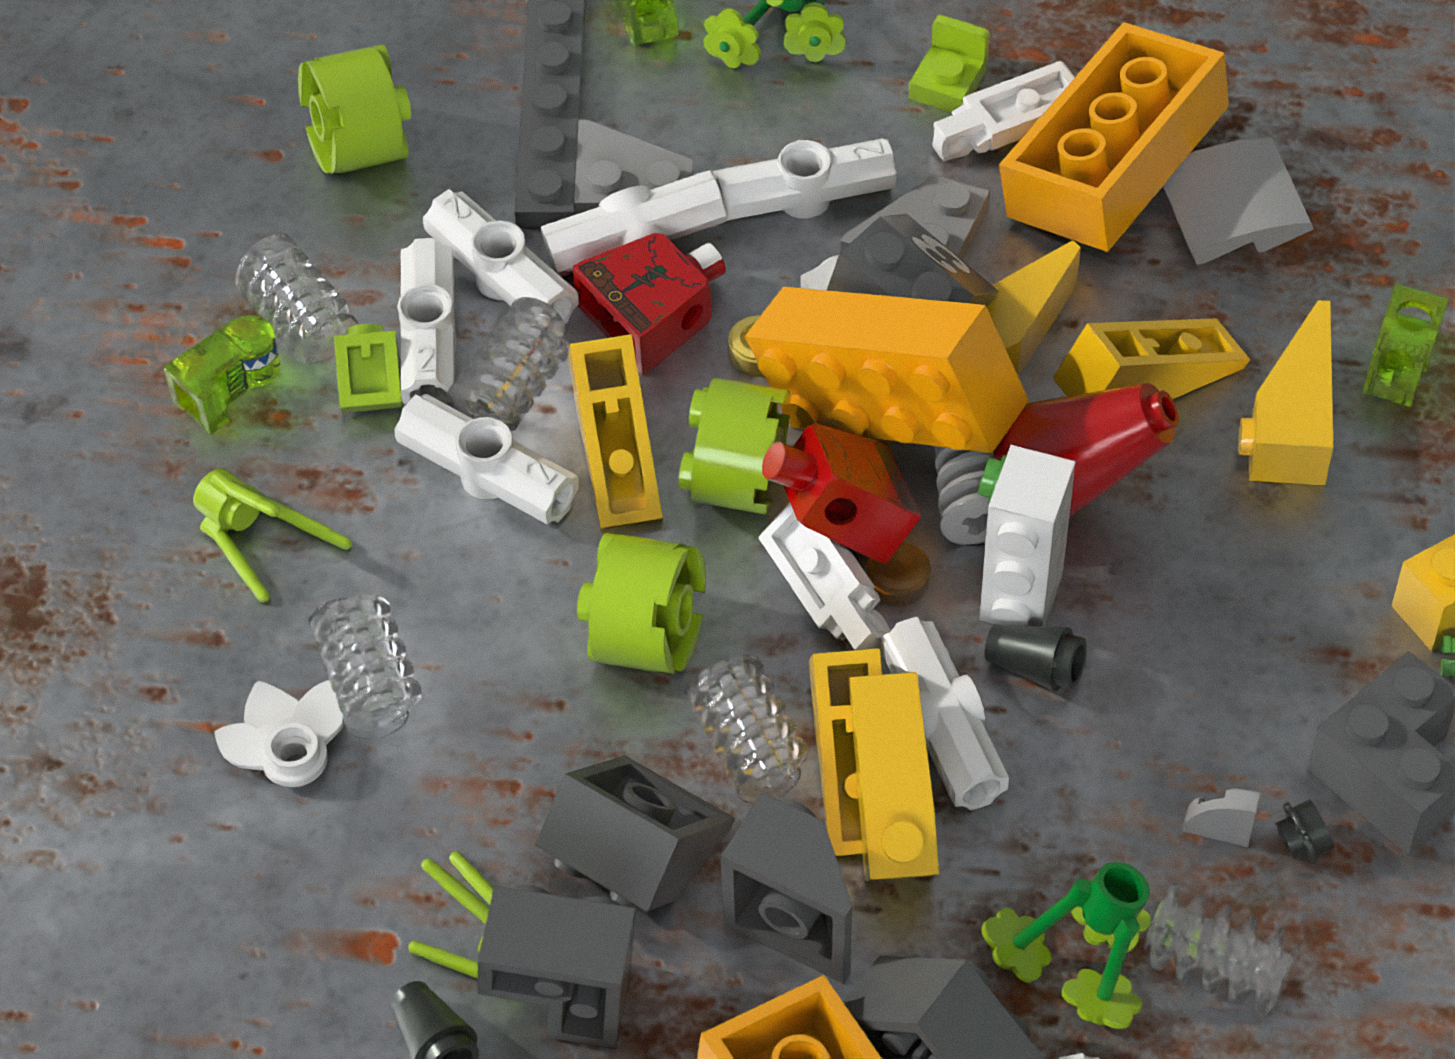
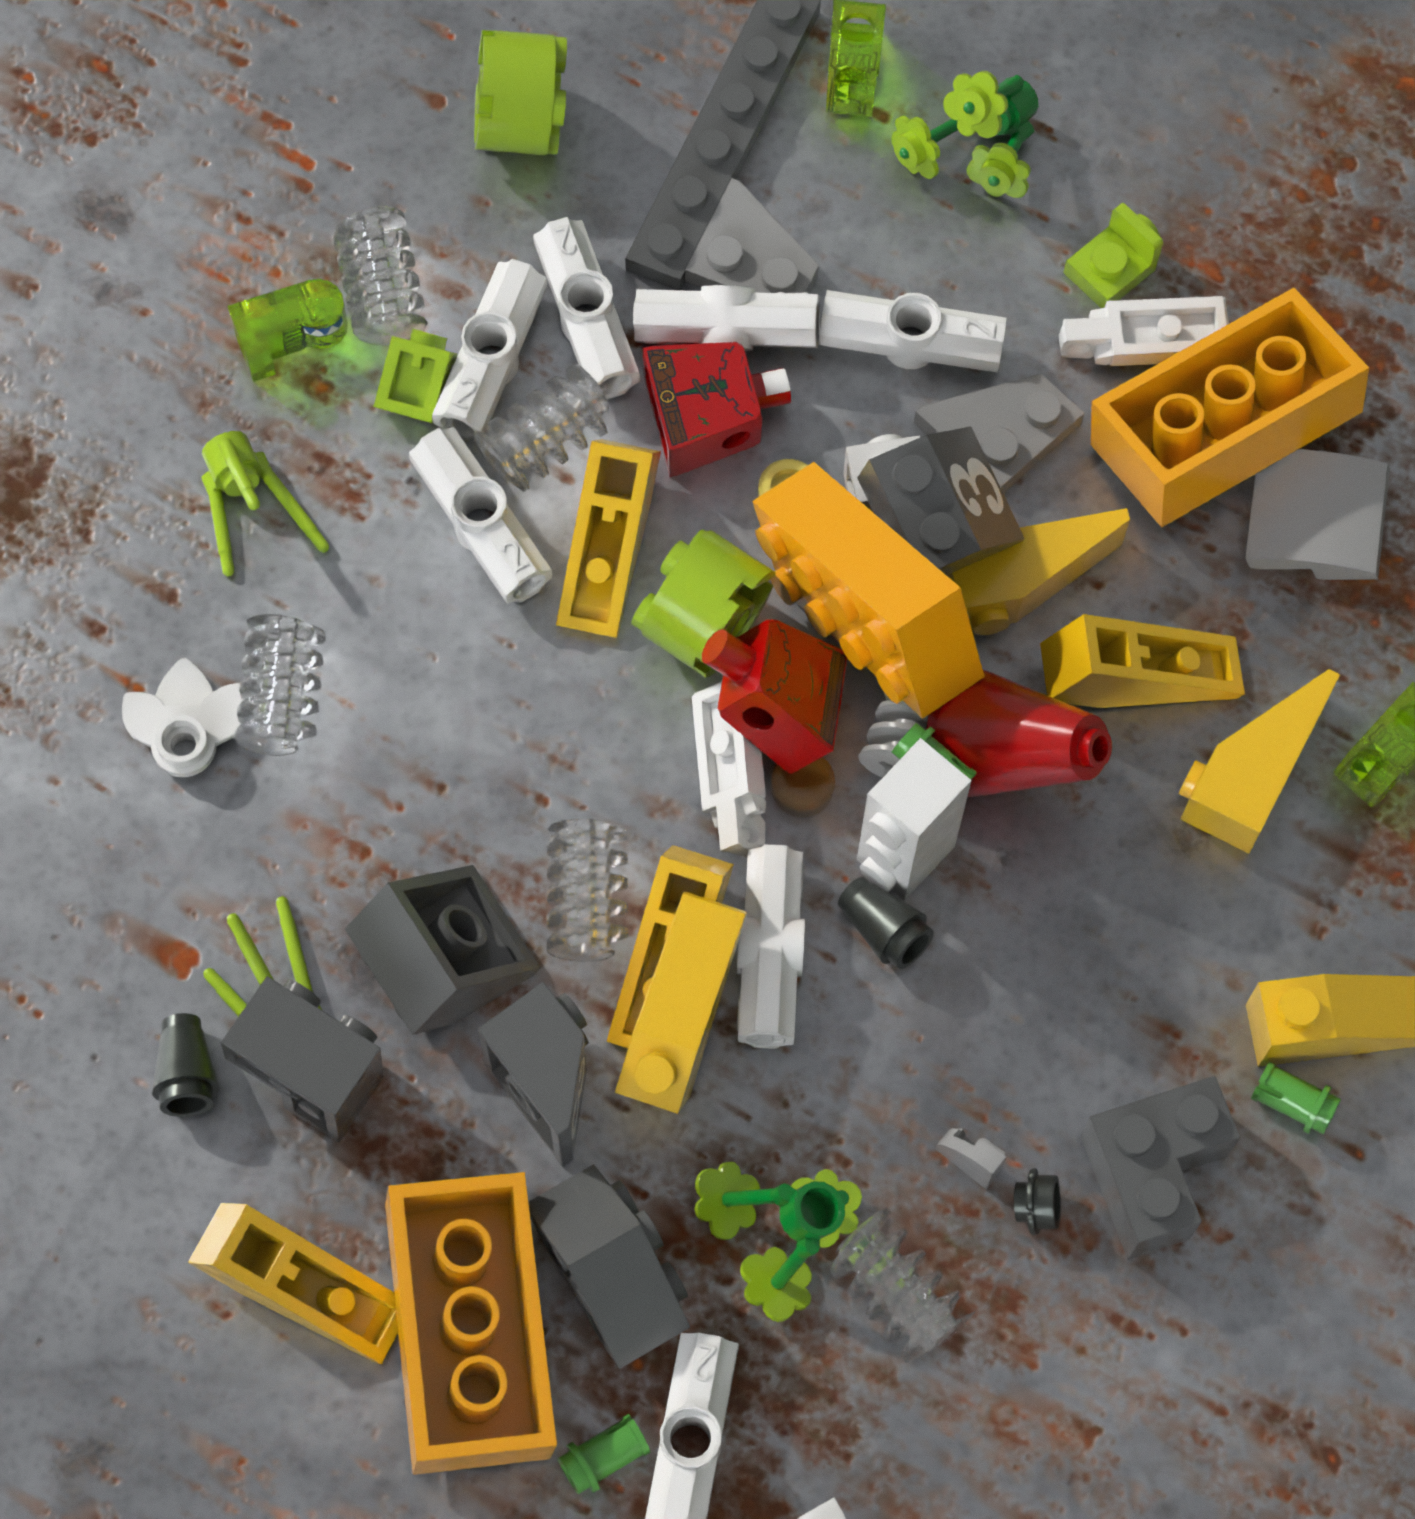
camera: 20 degrees right, 15 degrees up
lime brick [577,533,706,674] -> none

